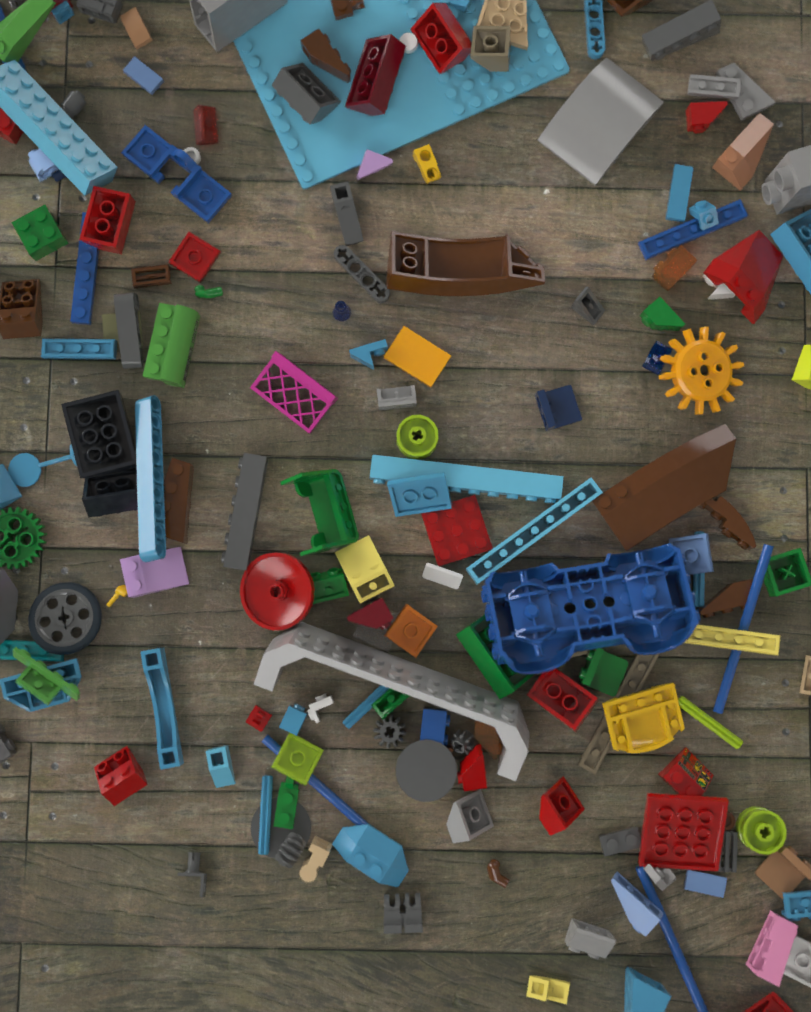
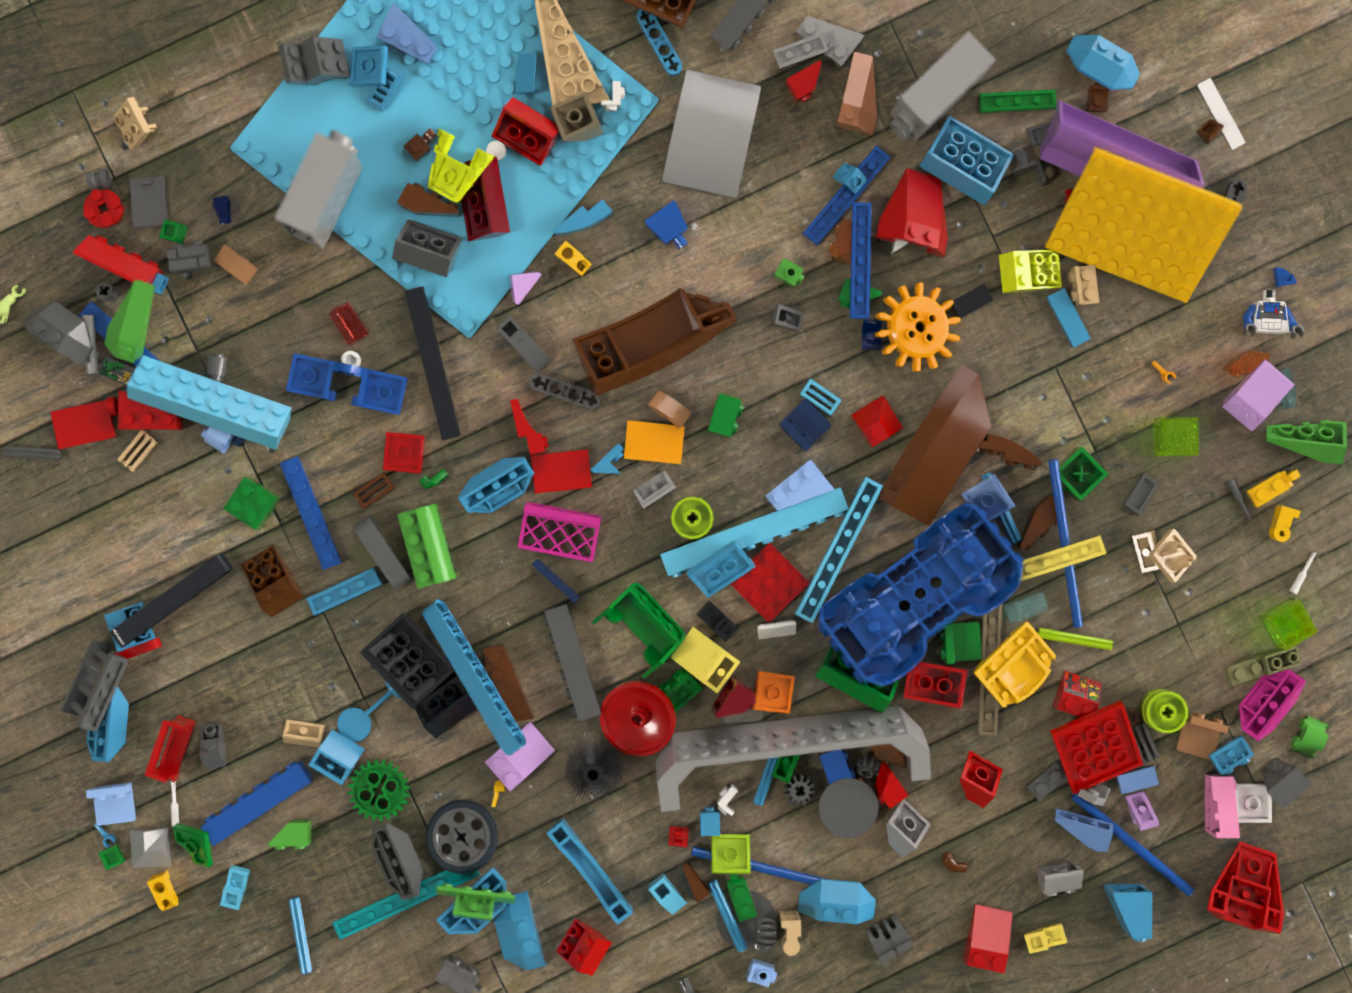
camera: 20 degrees left, 5 degrees up
red slope [79,186,136,255] -> none
medium blue tile [123,56,164,95] -> none
clear blue cone [332,301,351,321] -> none
dark azure tile [665,164,694,223] -> none
none -> black tile [404,286,462,441]
none -> neon yellow wing [427,129,494,203]
none -> dark azure wedge [458,457,534,513]
none -> dark azure wedge [494,891,546,970]
none -> red slope [510,398,549,455]
none -> red tile [531,449,592,494]
none -> dark blue tile [532,559,580,603]
none -> dark azure slope [553,199,613,236]
none -> black piece [564,740,624,803]
none -> white bracket [601,81,625,112]
none -> blue torso [644,200,688,250]
none -> medium nougat slope [647,390,692,428]
none -> reddish brown slope [682,860,709,903]
none -> black slope [696,600,739,642]
none -> green brick [707,393,744,438]
none -> light blue brick [746,958,777,987]
none -> light blue wedge [764,459,835,511]
none -> bright green brick [773,258,805,288]
none -> medium azure tile [799,378,842,416]
none -> blue tile [849,202,872,319]
none -> red slope [851,395,903,448]
none -> black tile [952,283,993,318]
none -> slope [963,904,1013,973]
none -> clear light blue slope [1004,592,1049,624]
none -> lavender slope [1126,791,1159,831]

